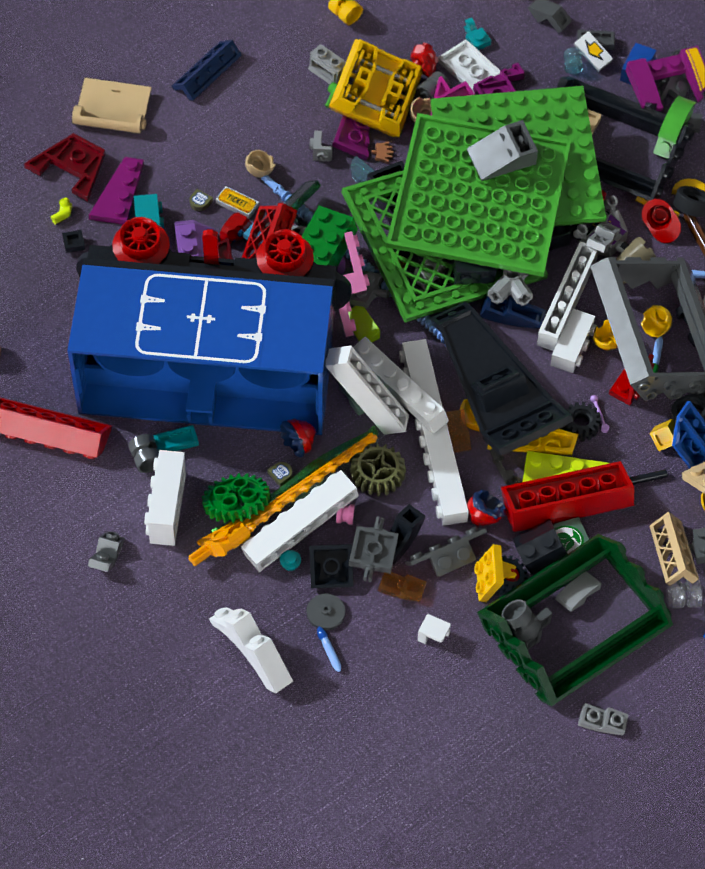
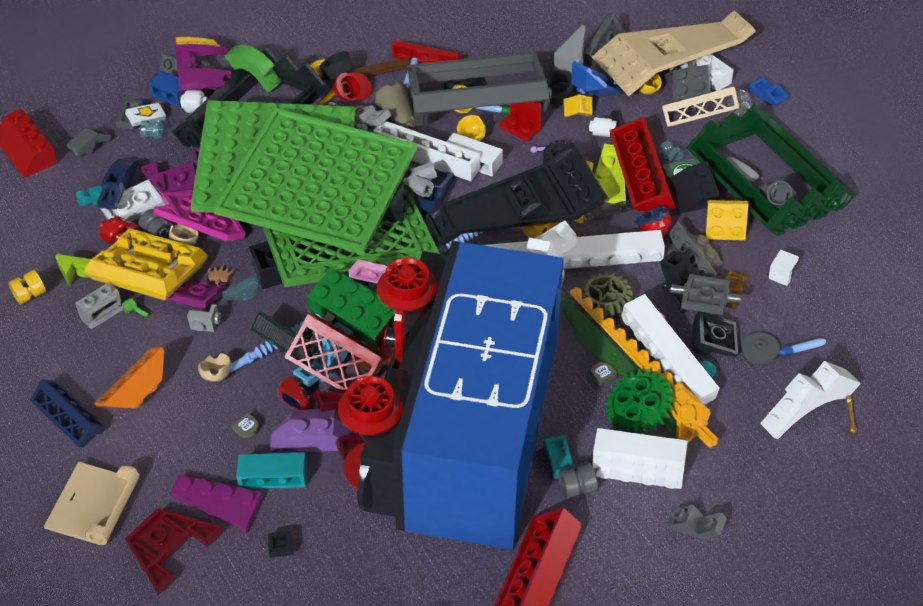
camera: 80 degrees left, 10 degrees down
neon yellow arm [51,198,72,225] -> none
tile [216,186,259,219] -> none
hair [280,418,316,458] -> none
slope [467,120,538,181] -> none
light grey slope [578,703,629,735] -> none
none -> lime slope [56,254,91,286]
none -> orange wedge [94,347,164,408]
none -> dark blue slope [97,158,139,210]
none -> white head [181,90,208,113]
none -> white brick [589,117,617,137]
none -> clear light blue wheel [658,140,684,163]
none -> pearl gold hinge [846,396,857,434]

